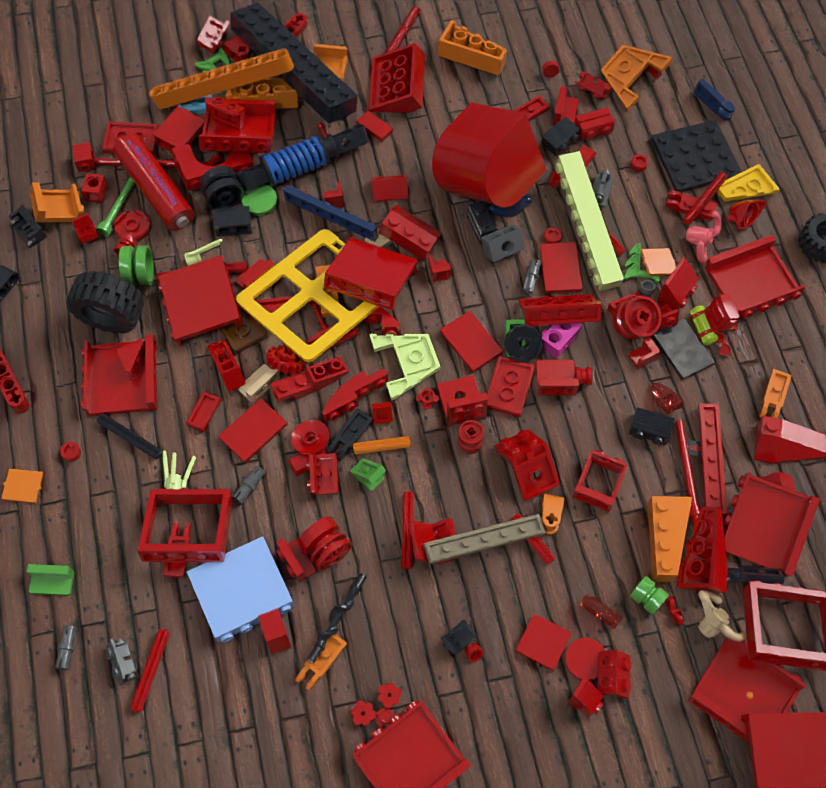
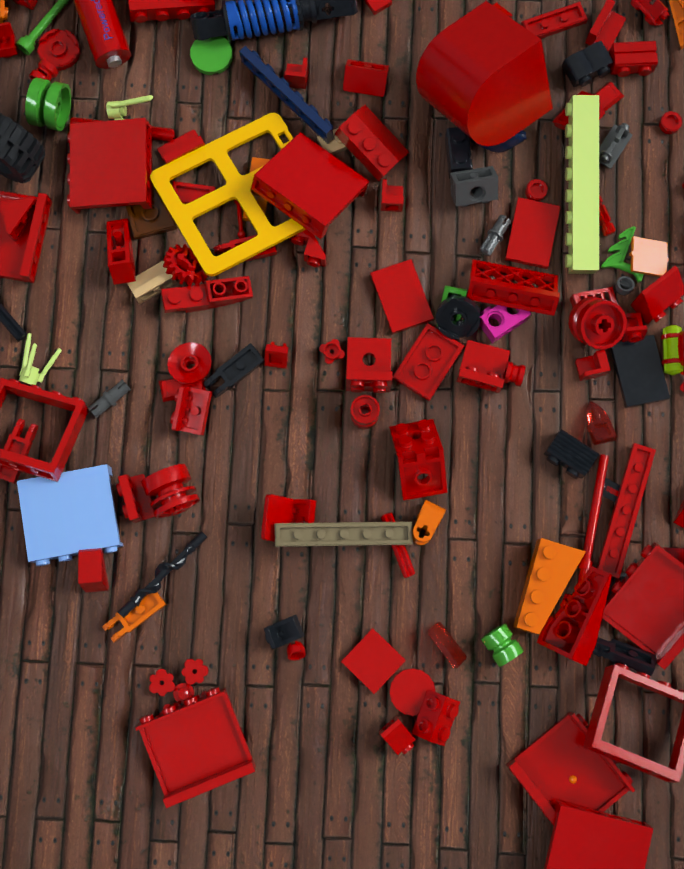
camera: 15 degrees right, 15 degrees up
red tile [186,391,221,433] -> none
black wheel [199,166,244,210] -> none
black brick [213,206,252,237] -> none
red tile [218,398,288,464] -> none
red slope [322,368,388,423] -> none
bright green slope [350,458,386,491] -> none
orange axle [353,436,411,454] -> none
yellowish green wing [369,334,440,401] -> none
red axle [401,491,414,569] -> none
red window [573,450,629,512] -> none
red piece [667,596,685,625] -> none
tan piece [698,590,747,642] -> none

